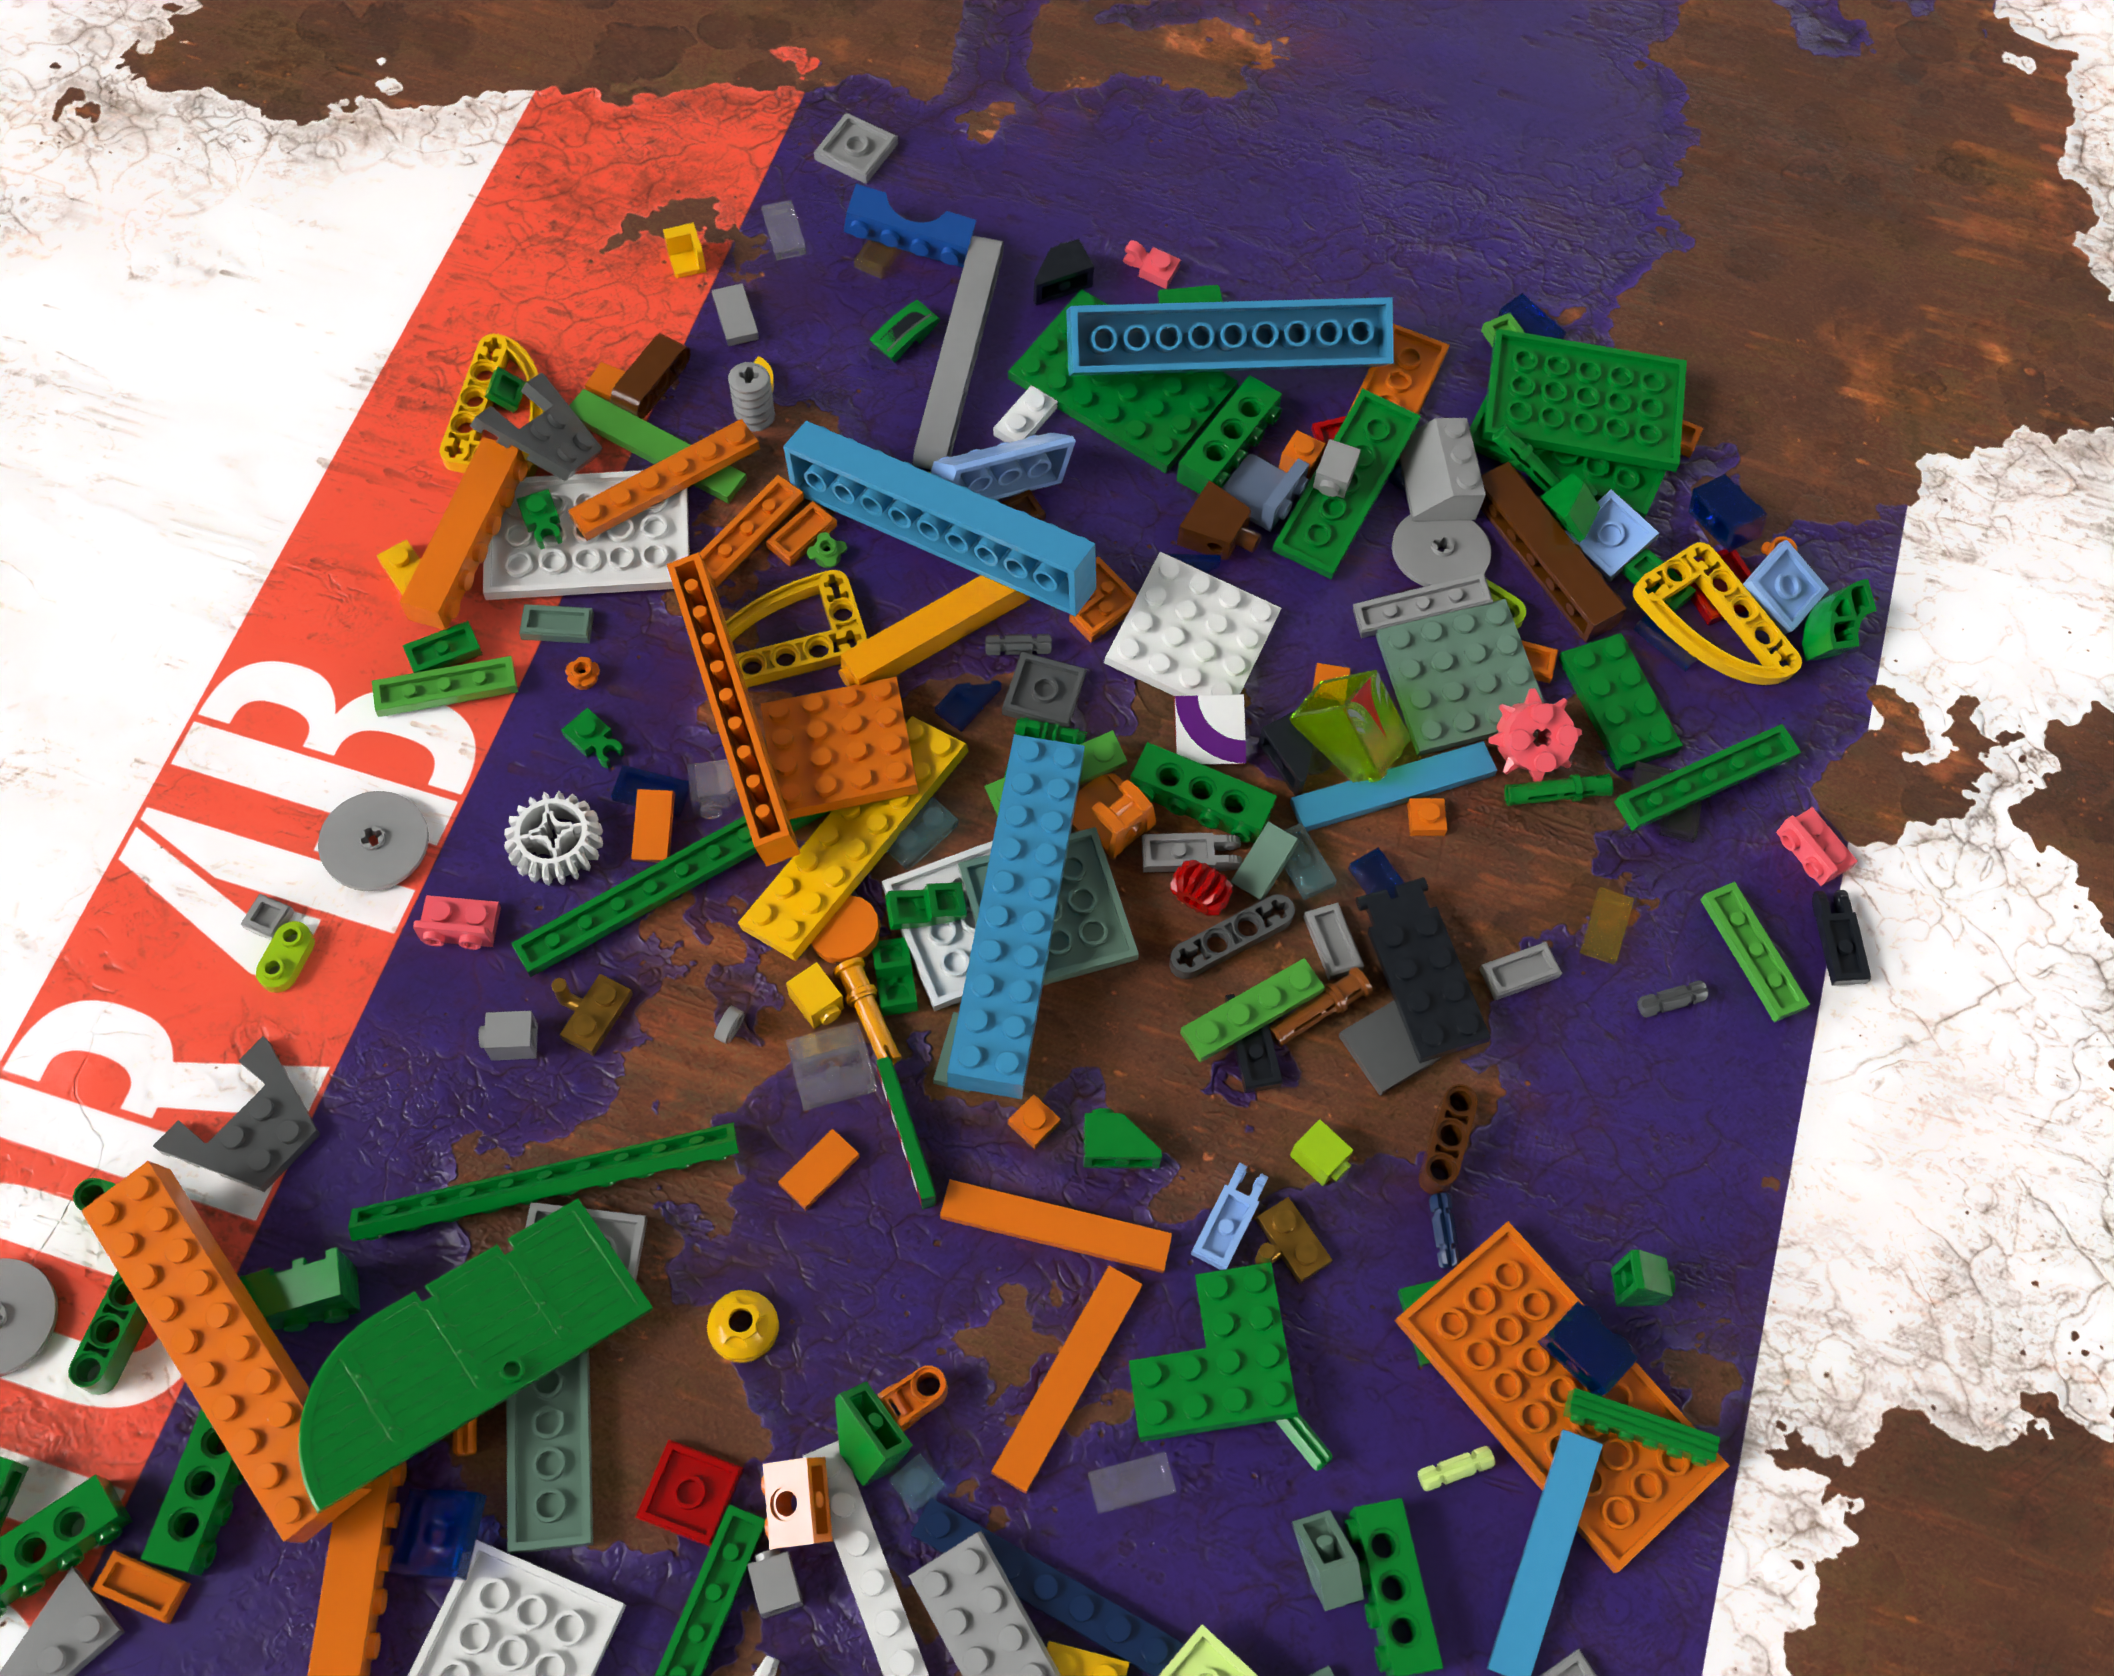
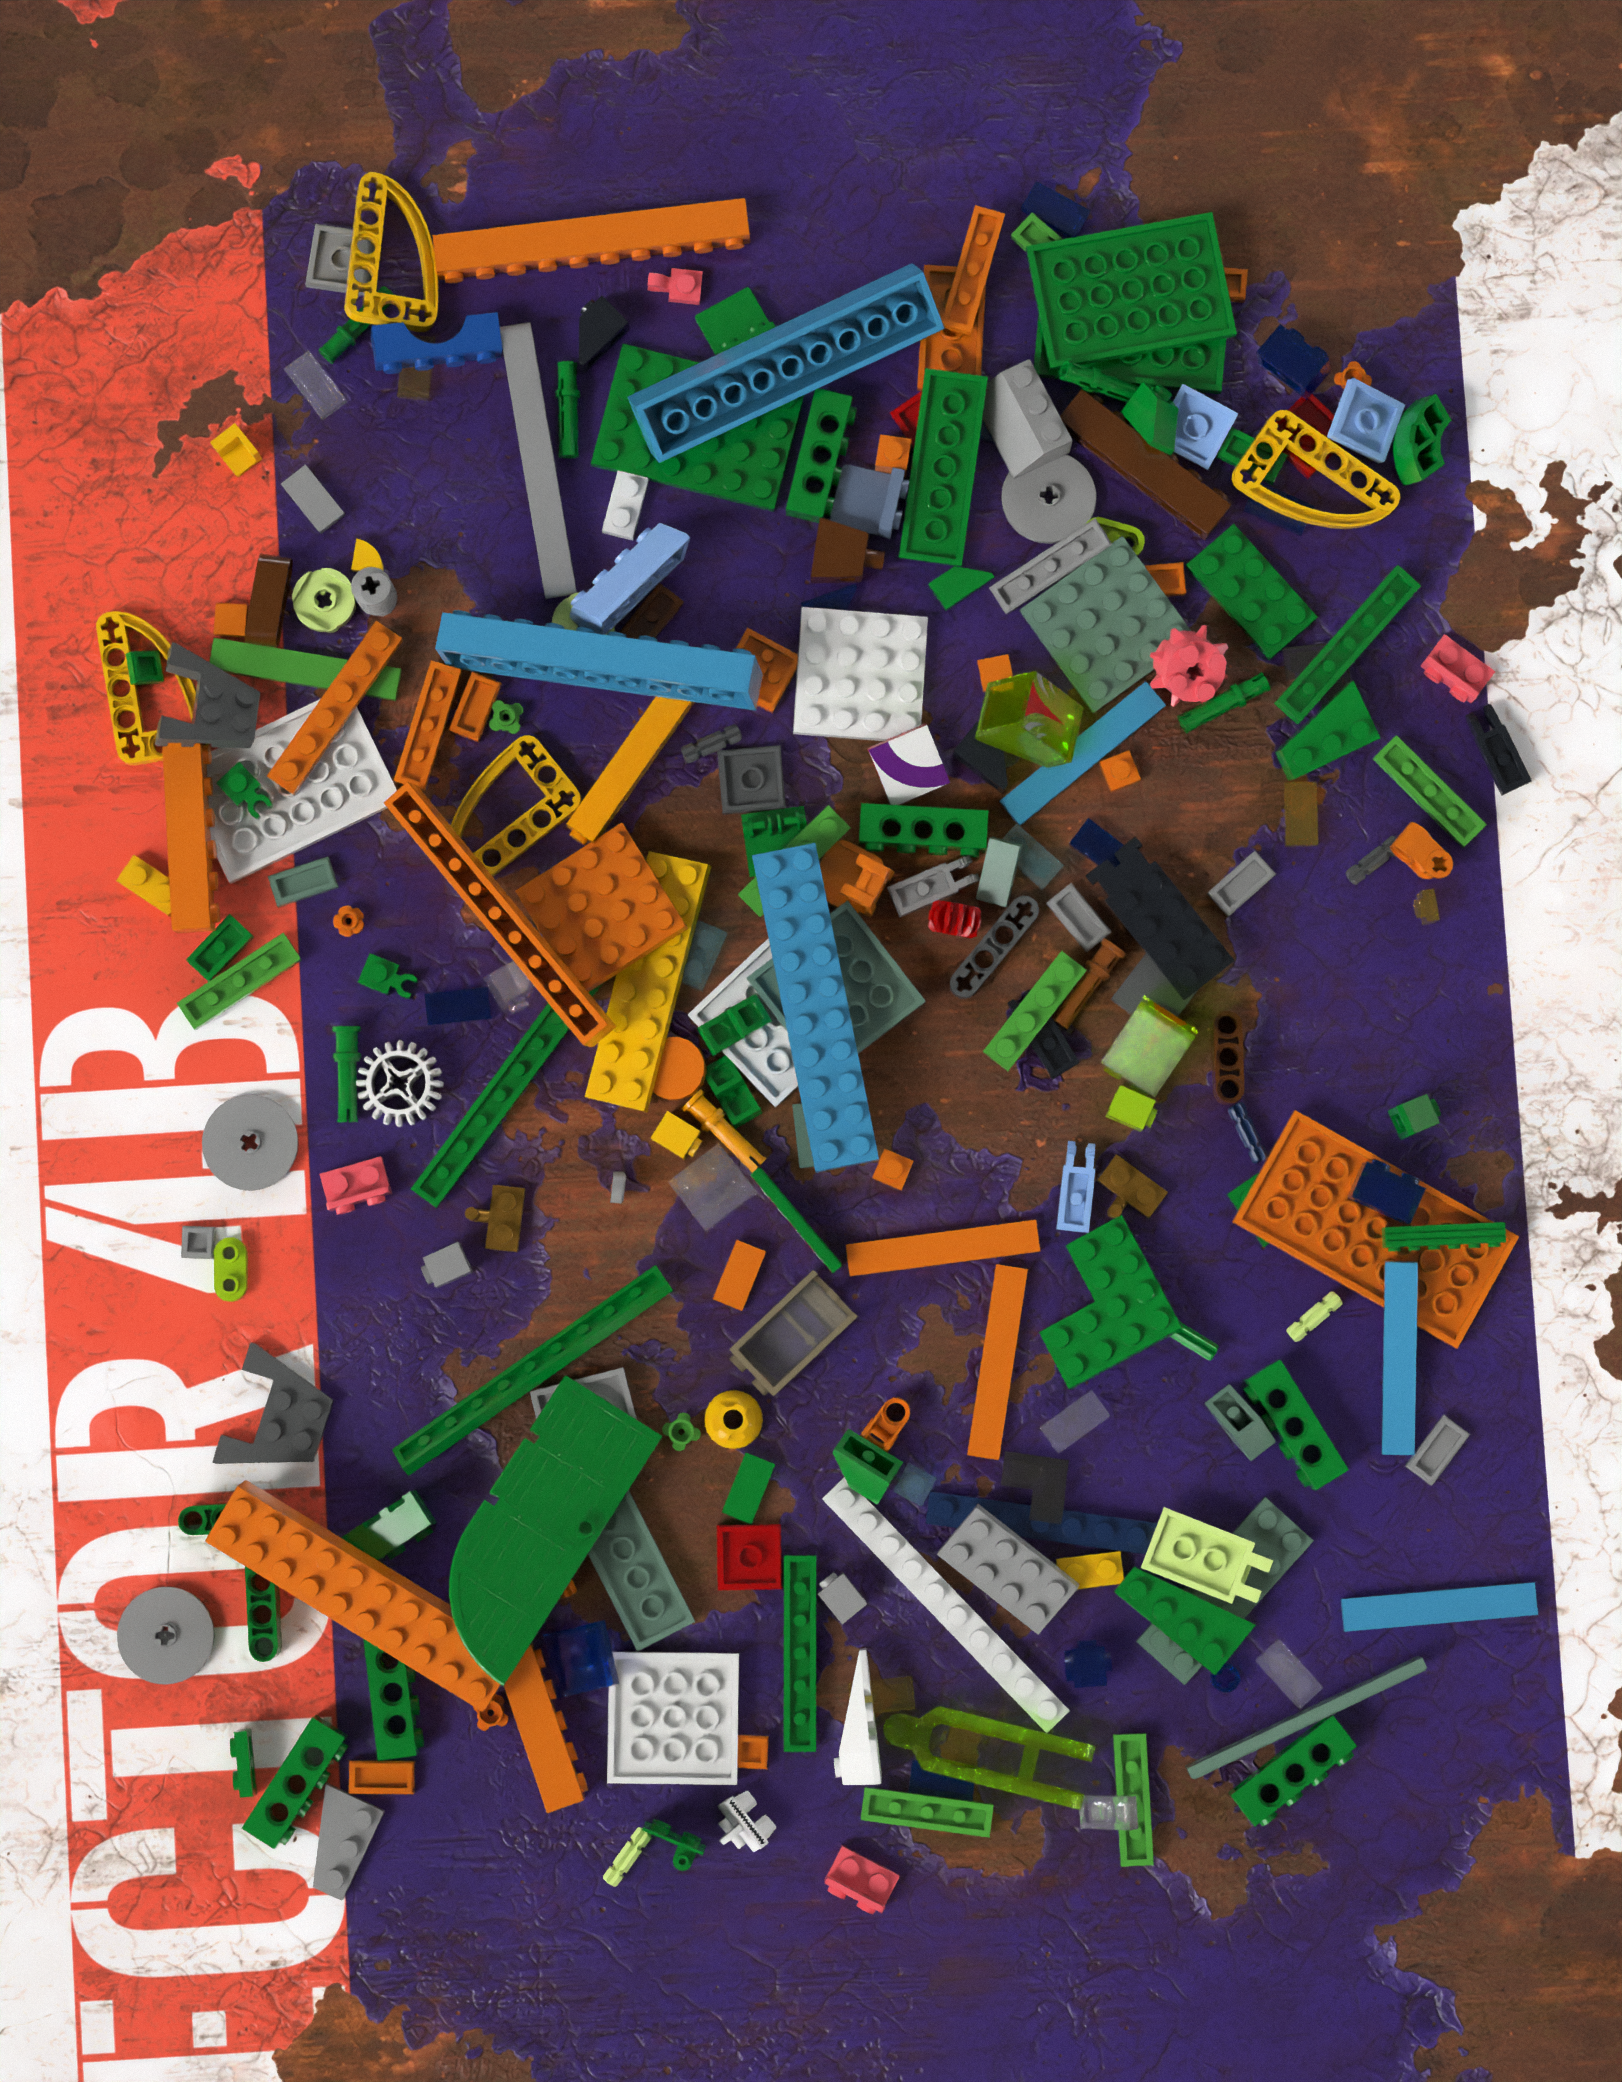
camera: 15 degrees left, 20 degrees up
orange tile [631,789,675,863] -> none
brick [761,1457,833,1549] -> none
green slope [869,300,941,363] -> none
clear blue tile [935,680,1002,732] -> none
green slope [1083,1108,1162,1168] -> none
light grey brick [1313,439,1361,498] -> none
none -> yellowish green plate [292,568,356,633]
none -> green axle [318,286,394,364]
none -> green pin [332,1026,361,1122]
none -> yellow beam [344,172,438,332]
none -> orange brick [432,198,750,283]
none -> orange plate [473,1695,509,1731]
none -> green pin [555,361,580,459]
none -> bright green plate [662,1413,701,1451]
none -> green tile [722,1452,775,1524]
none -> clear door [729,1270,858,1397]
none -> green tile [928,566,994,611]
none -> orange plate [942,205,1005,336]
none -> clear smoke tile [1001,1451,1069,1524]
none -> clear neon green slope [1101,995,1198,1097]
none -> green wedge [1275,680,1380,781]
none -> orange piece [1390,822,1453,879]
none -> clear yellow plate [1414,888,1440,925]

